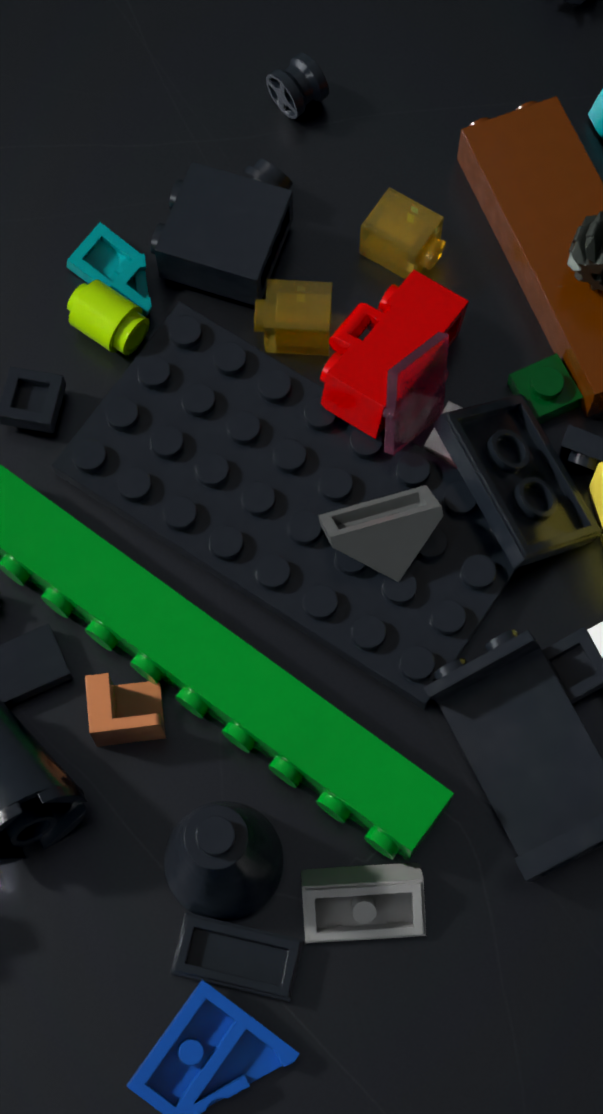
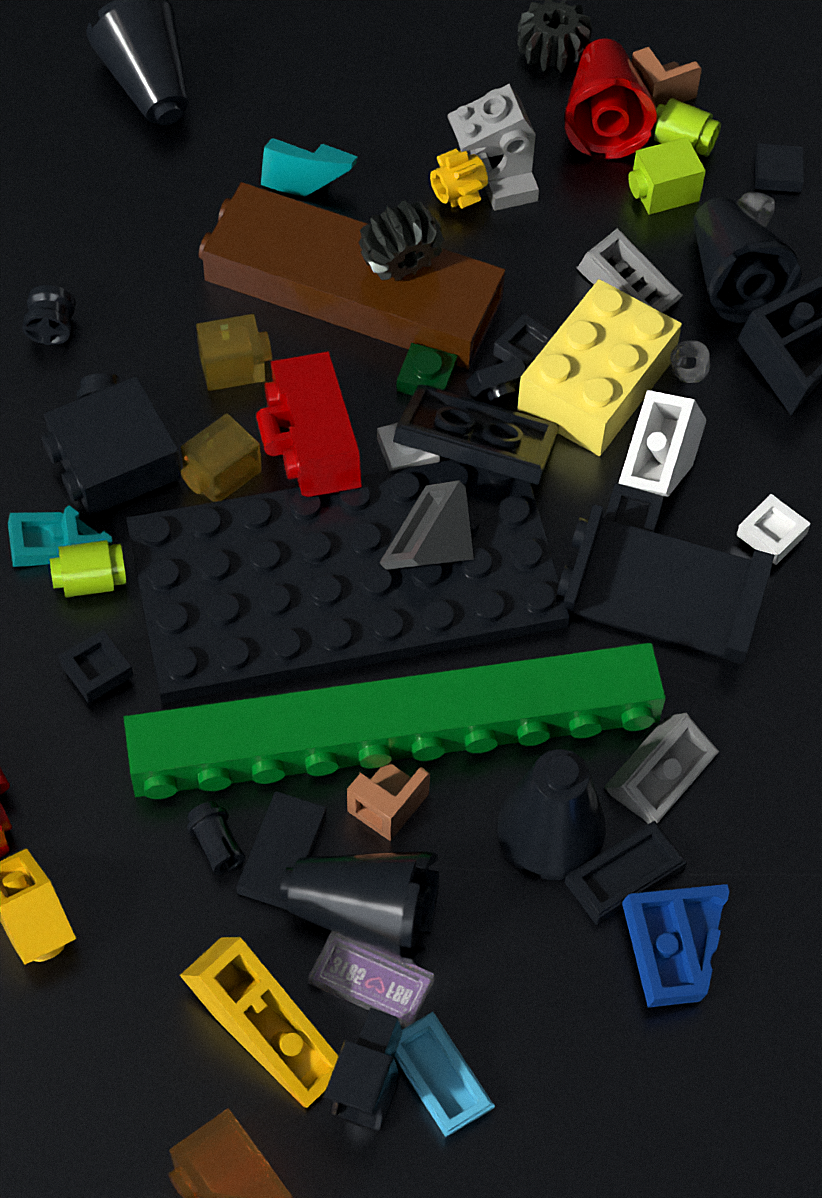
camera: 50 degrees left, 10 degrees down
clear pink piece [383,332,449,455] -> none

